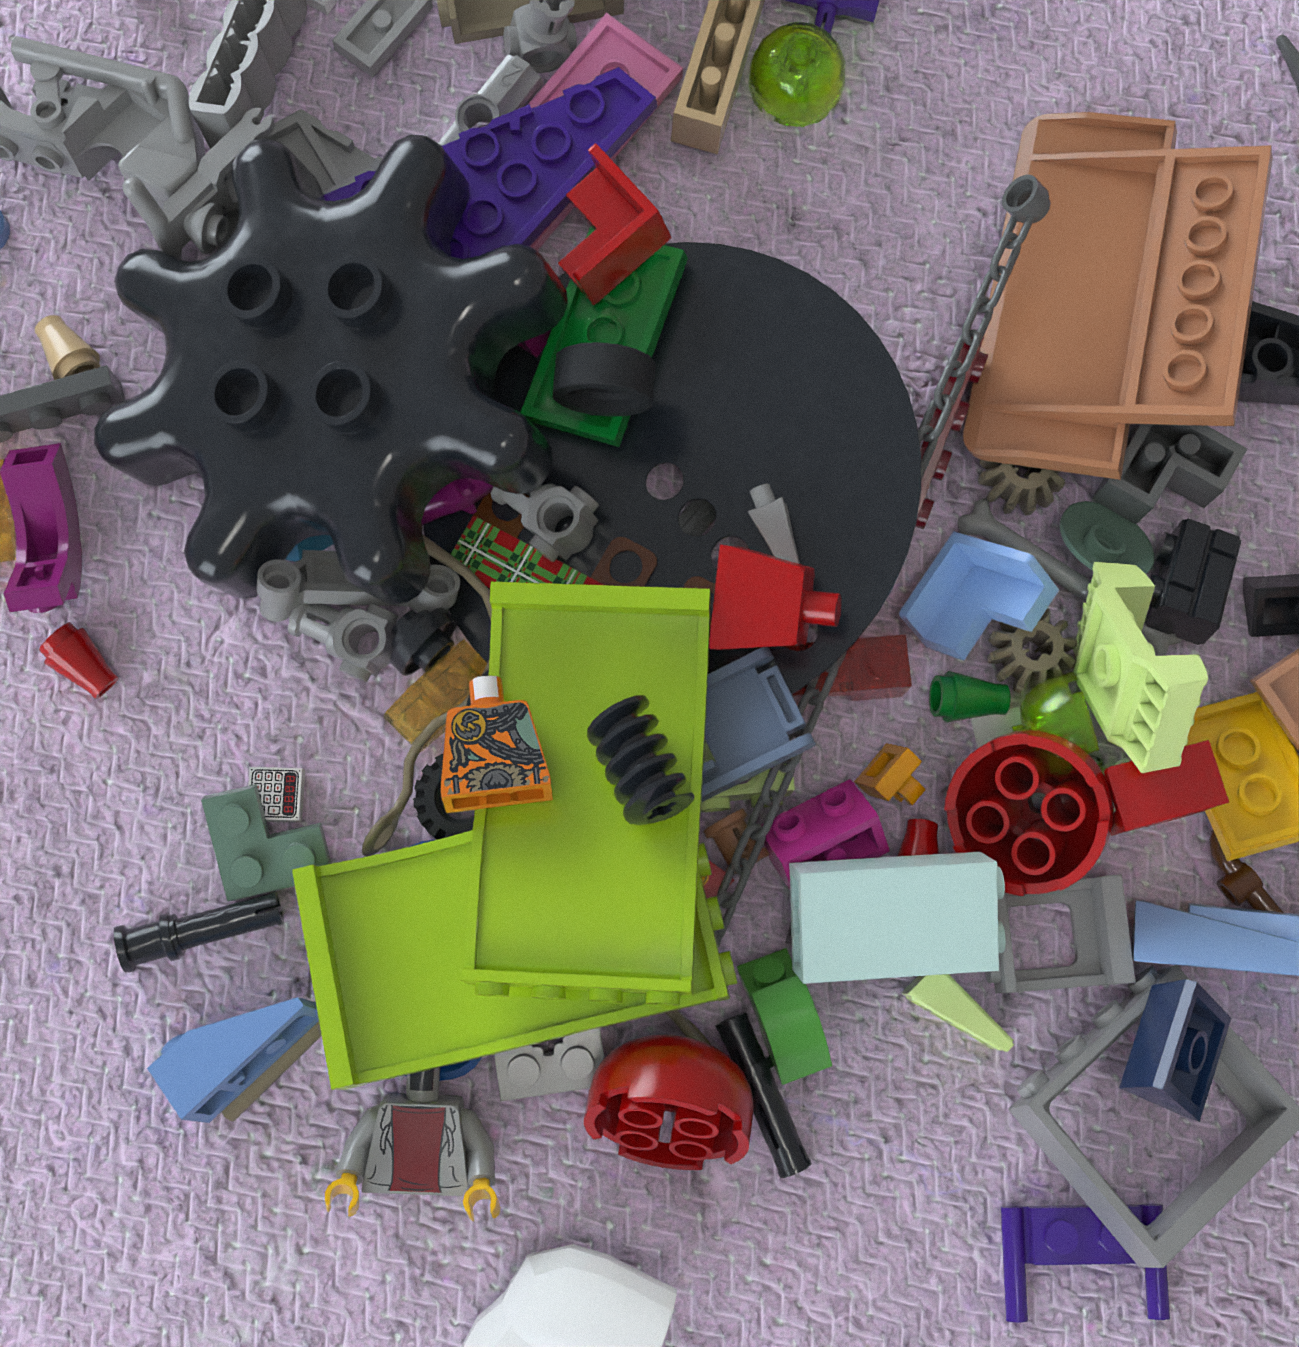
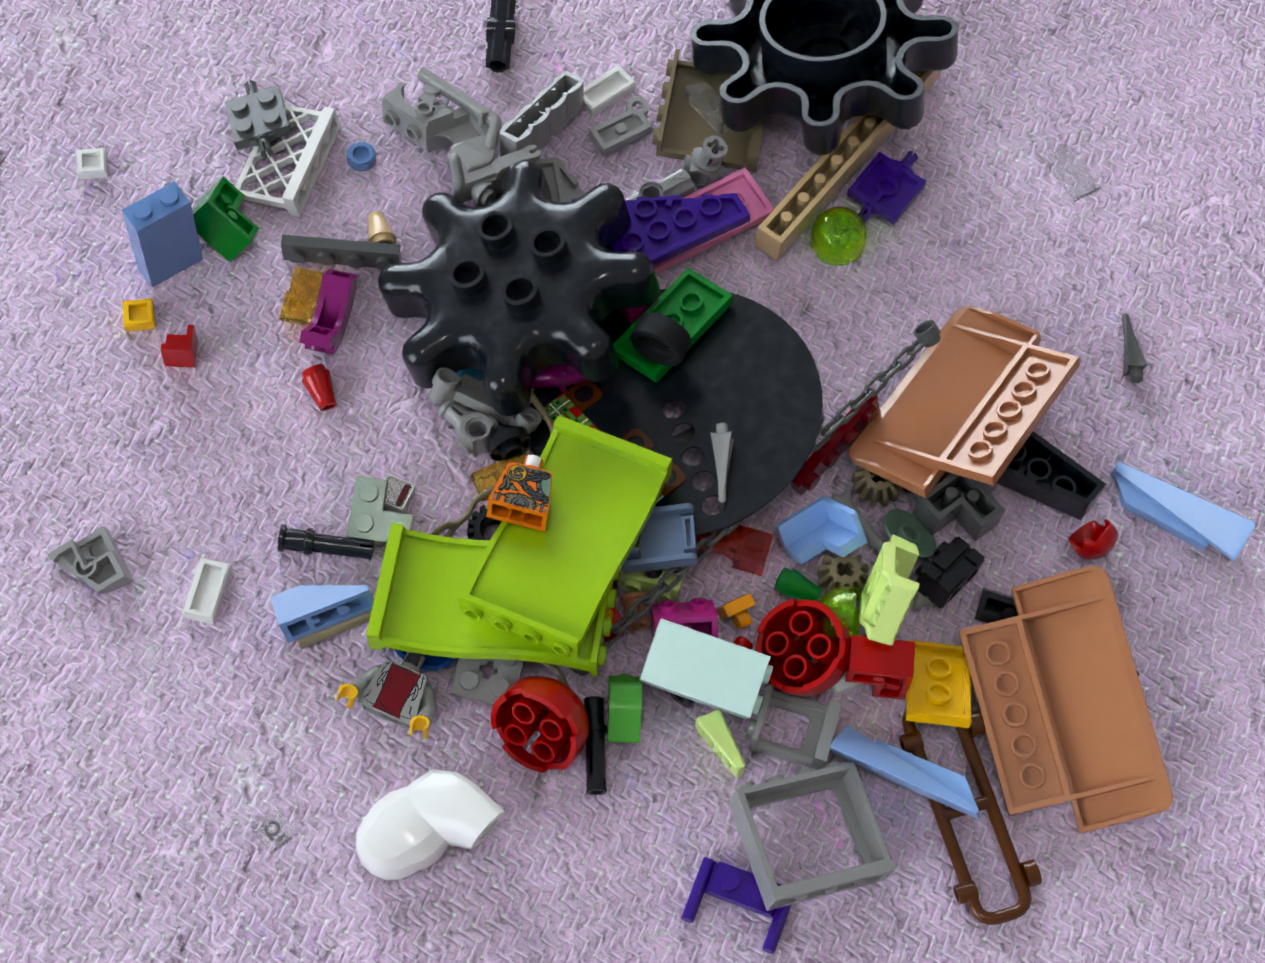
camera: 20 degrees right, 15 degrees down
light grey connector [491,483,599,562] -> none
red panel [558,143,672,305] -> none
black piece [587,695,695,825] -> none
red torso [708,545,842,650] -> none
dark blue slope [1119,979,1232,1122] -> none
none -> white tile [182,557,232,625]

